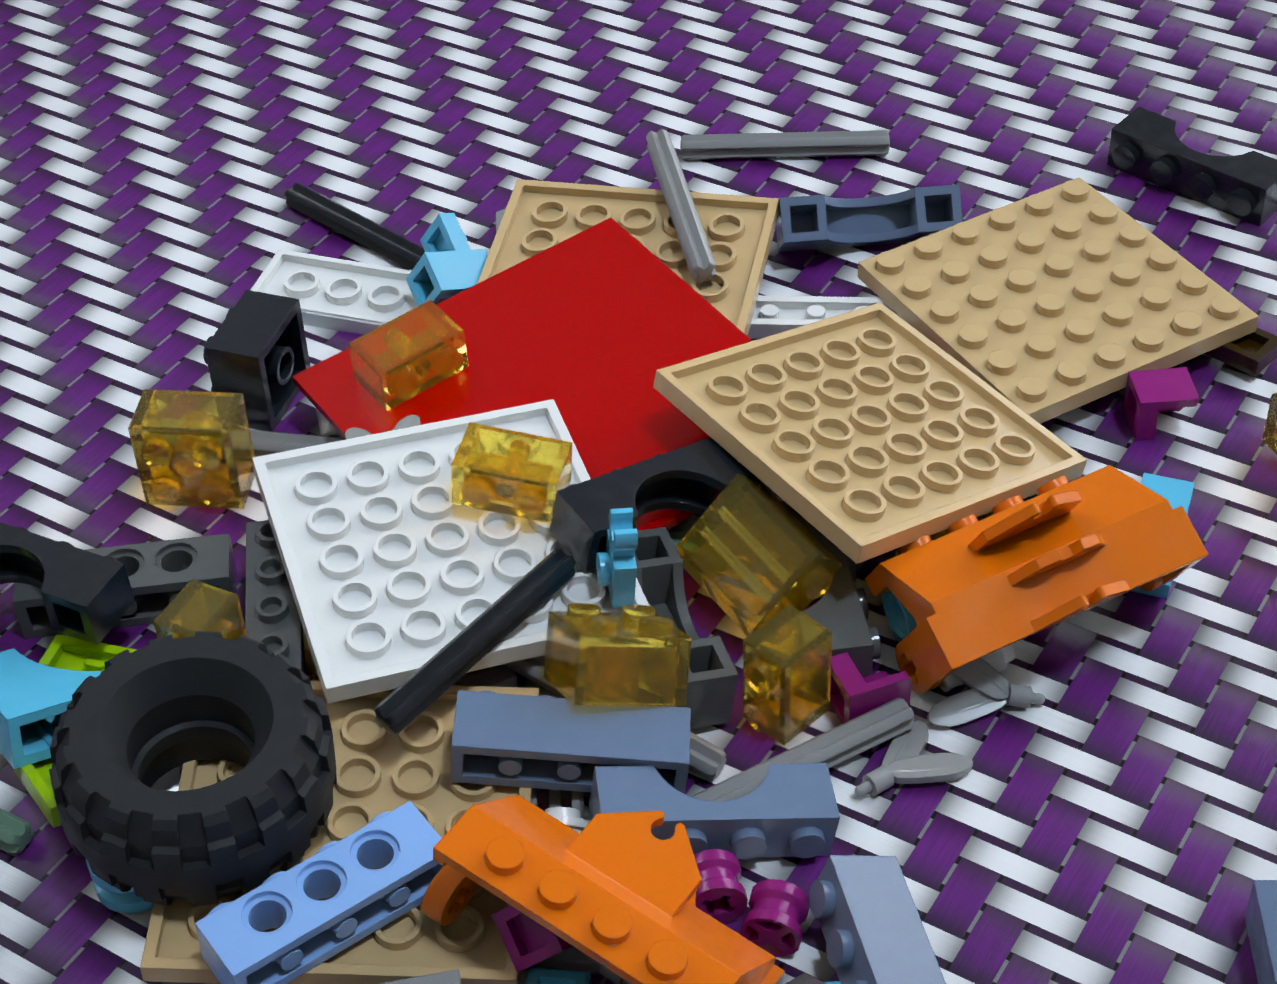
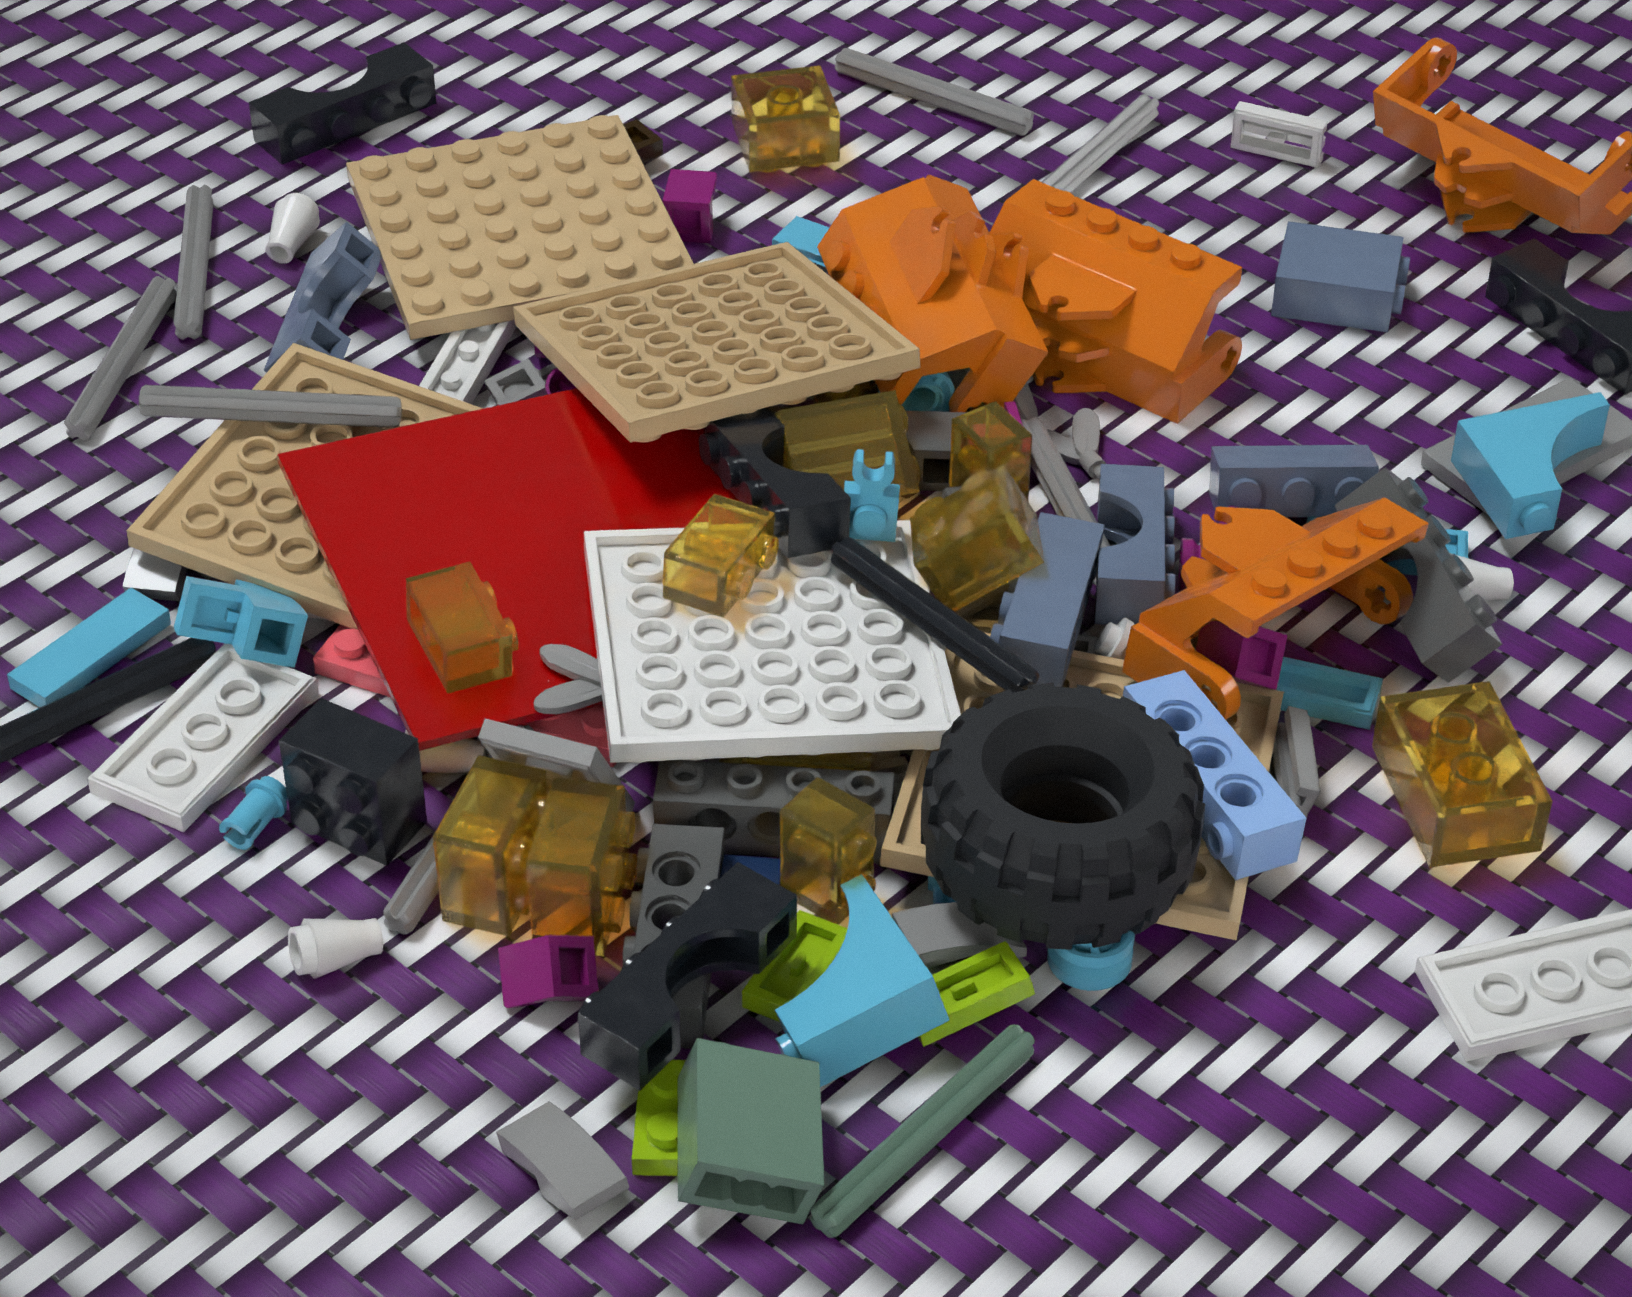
camera: 80 degrees left, 0 degrees up
none -> medium azure tile [7,587,171,707]
none -> light grey axle [173,184,214,340]
none -> white cone [265,193,320,263]
none -> white cone [288,918,383,979]
none -> light grey tile [478,718,635,822]
none -> magenta panel [498,935,599,1008]
none -> clear yellow brick [526,777,637,956]
none -> orange piece [989,179,1242,424]

